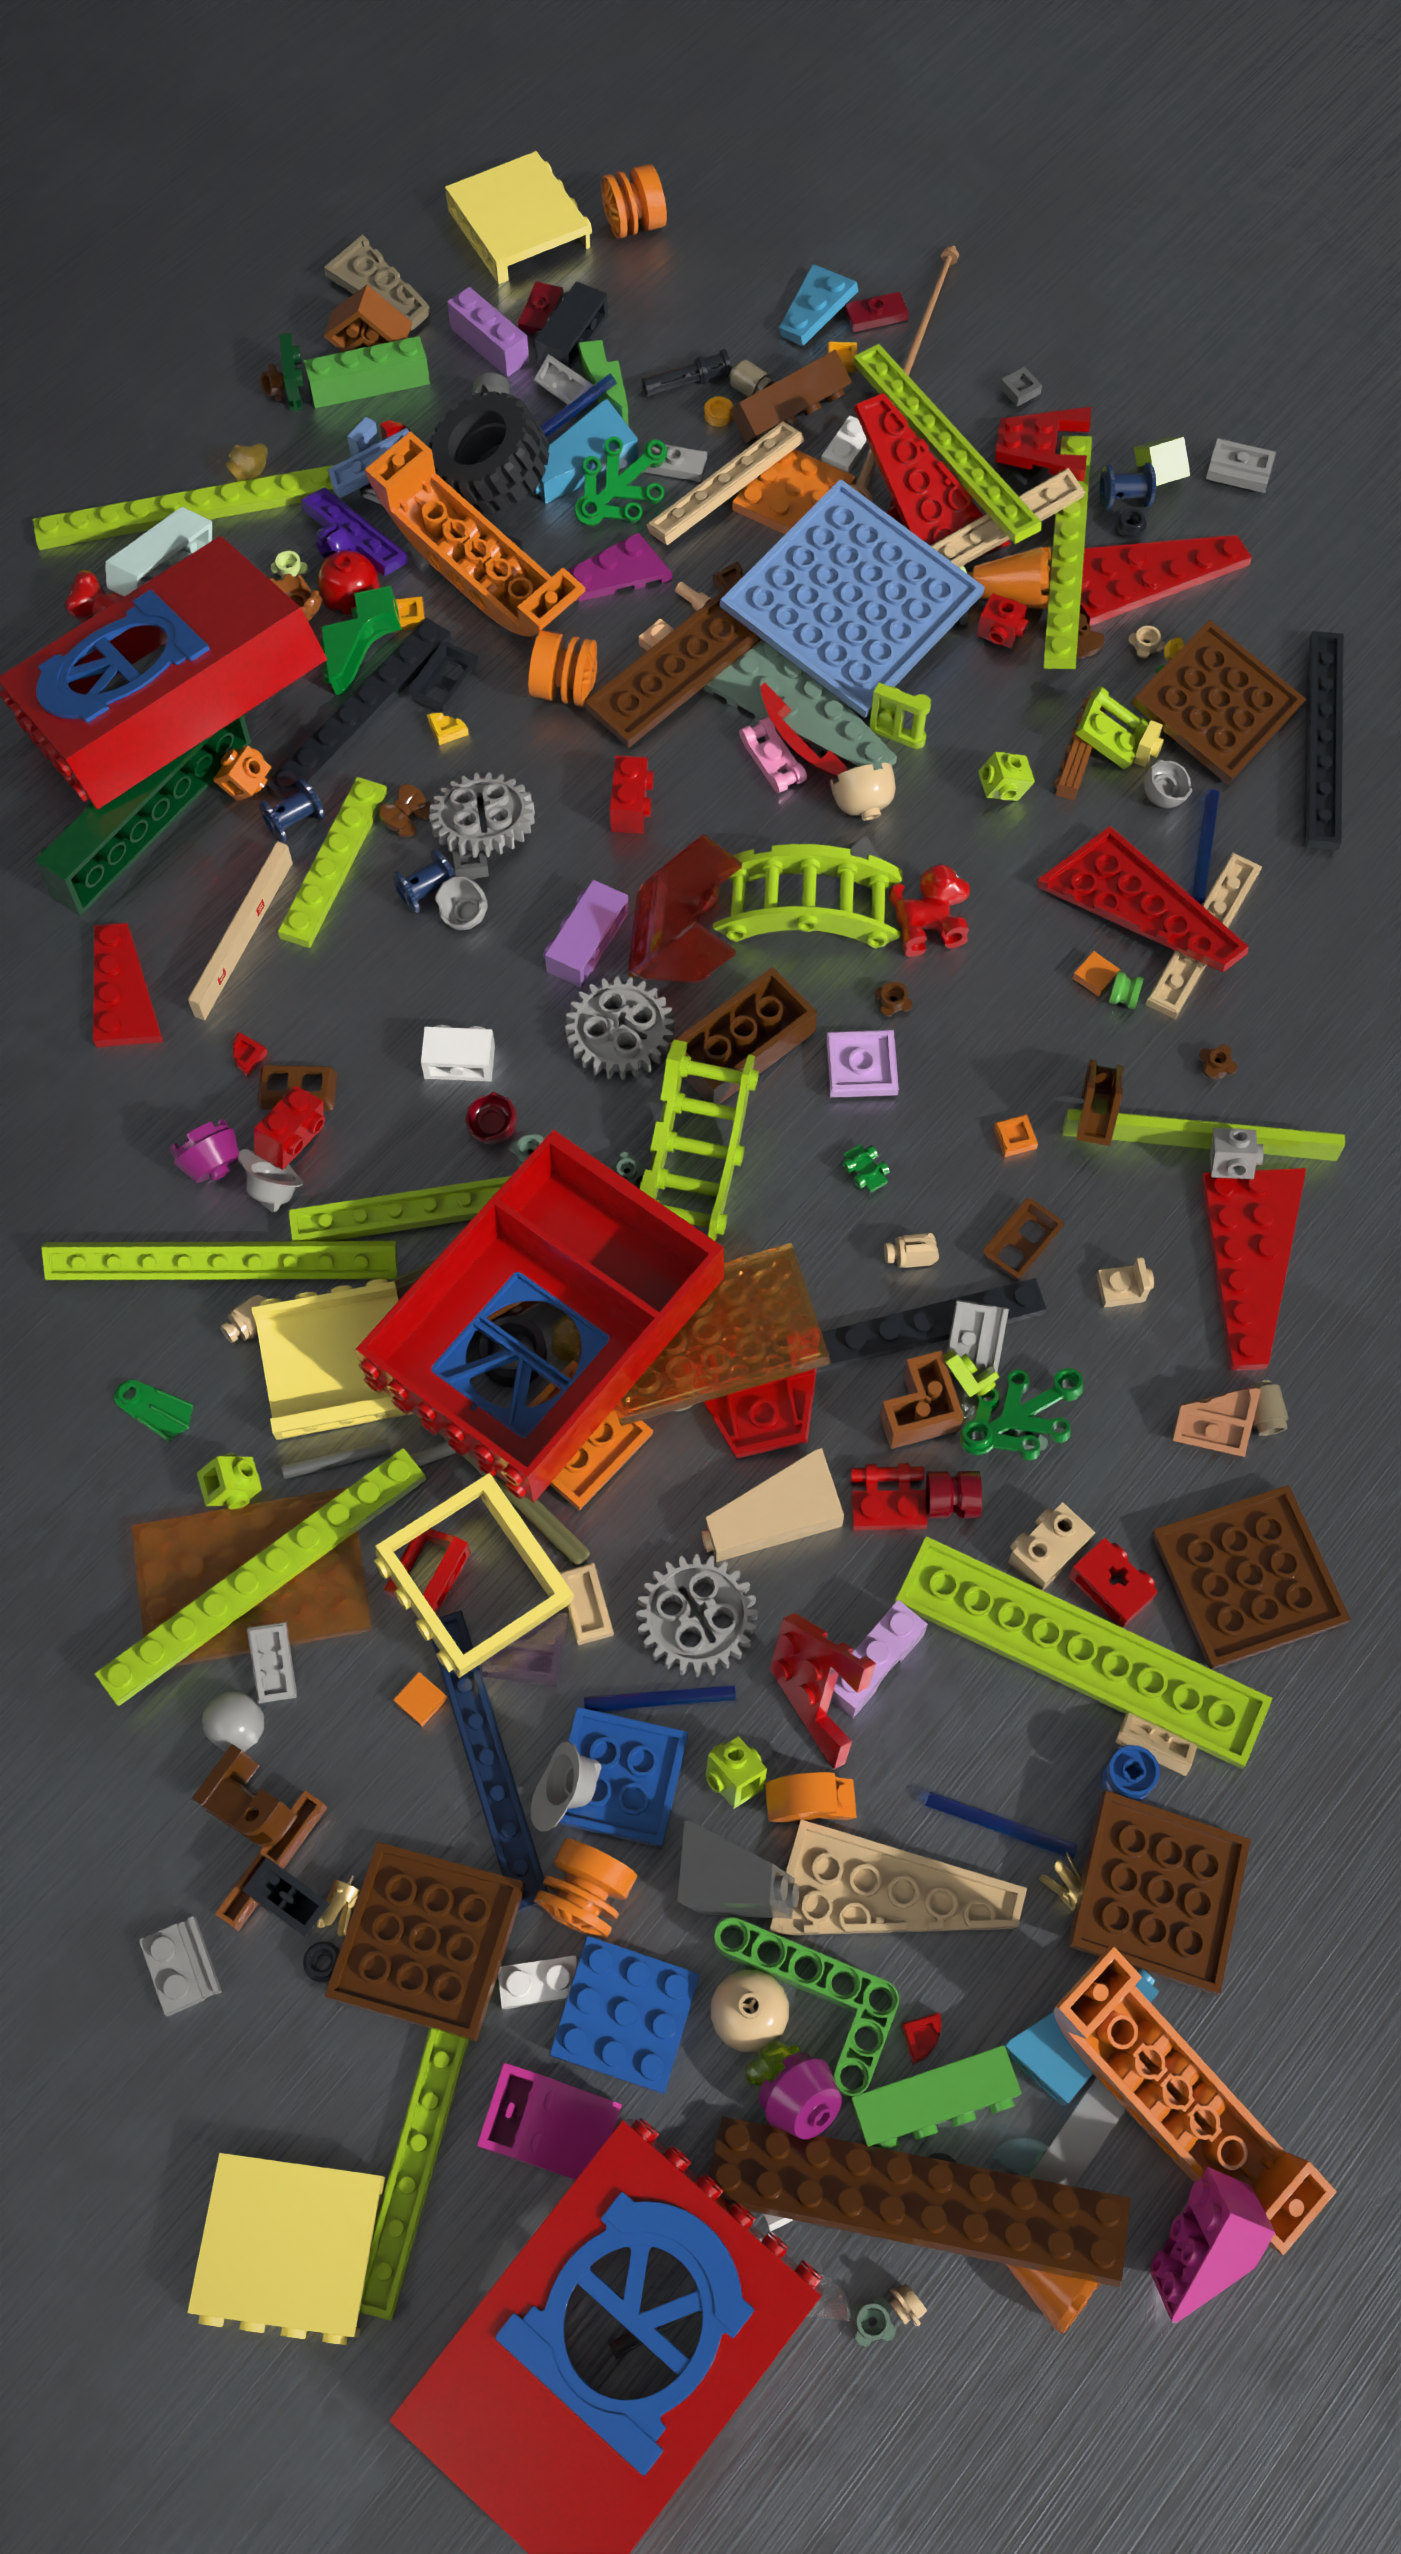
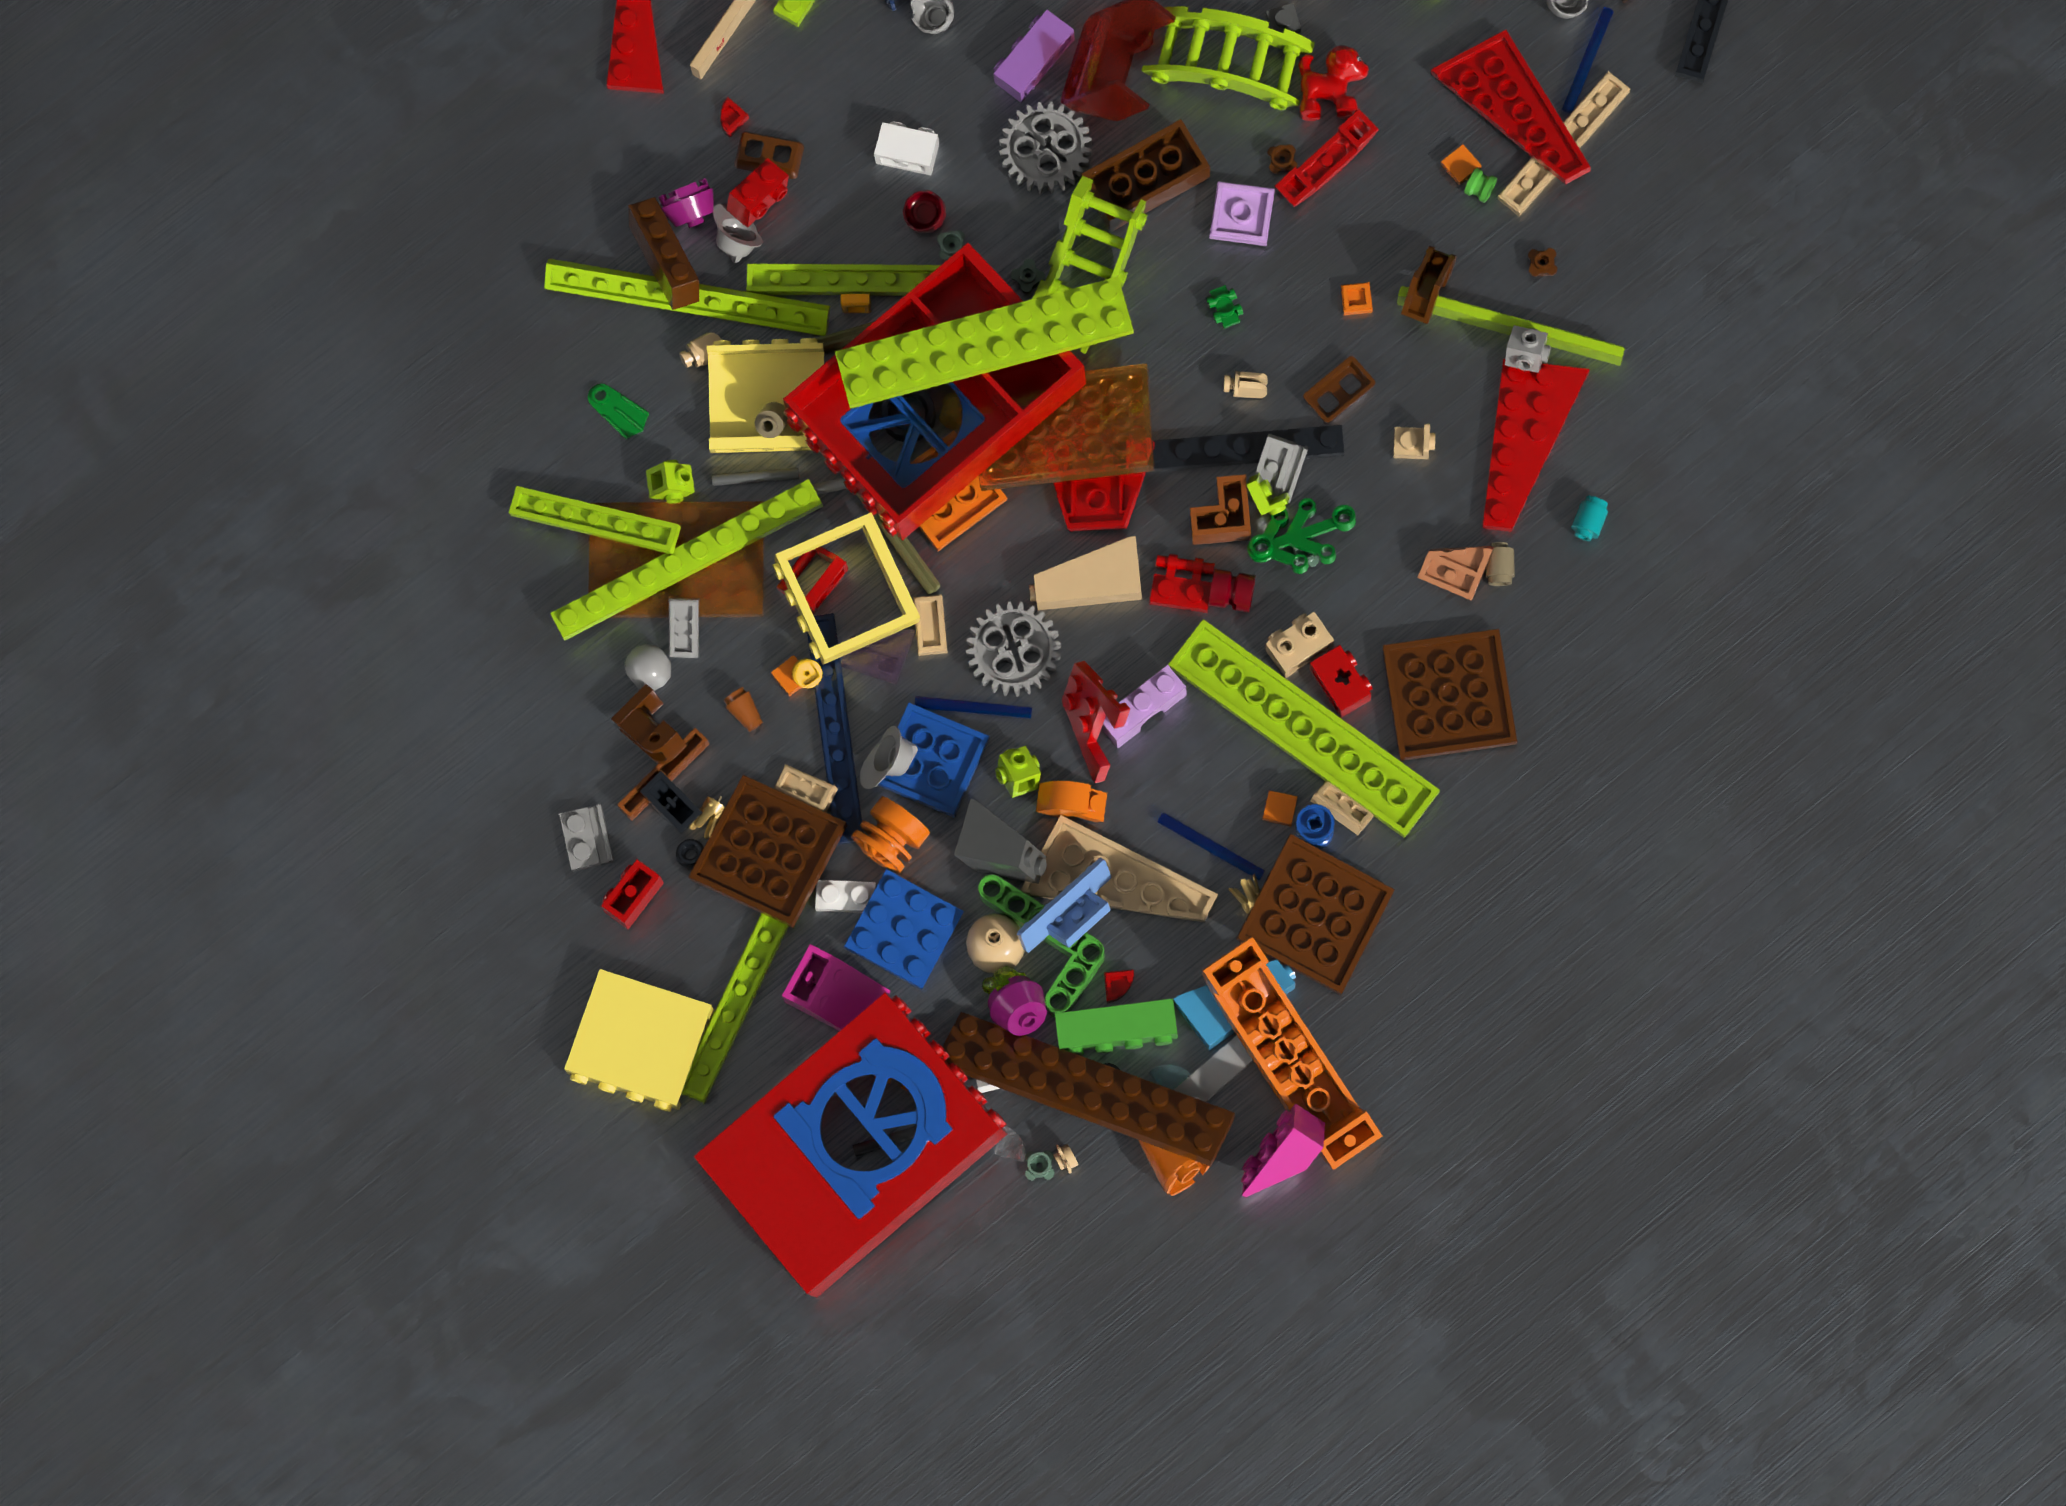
camera: 20 degrees right, 10 degrees up
none -> lime plate [508,486,681,555]
none -> red brick [601,859,664,930]
none -> reddish brown brick [628,197,699,310]
none -> dark orange cone [724,687,763,732]
none -> dark tan brick [755,402,788,438]
none -> tan plate [773,764,838,812]
none -> yellow tile [792,658,822,688]
none -> lime plate [835,277,1134,409]
none -> light orange tile [841,294,871,313]
none -> medium blue bracket [1017,858,1111,953]
none -> orange tile [1263,790,1298,827]
none -> red slope [1275,109,1379,207]
none -> teal brick [1571,495,1608,541]

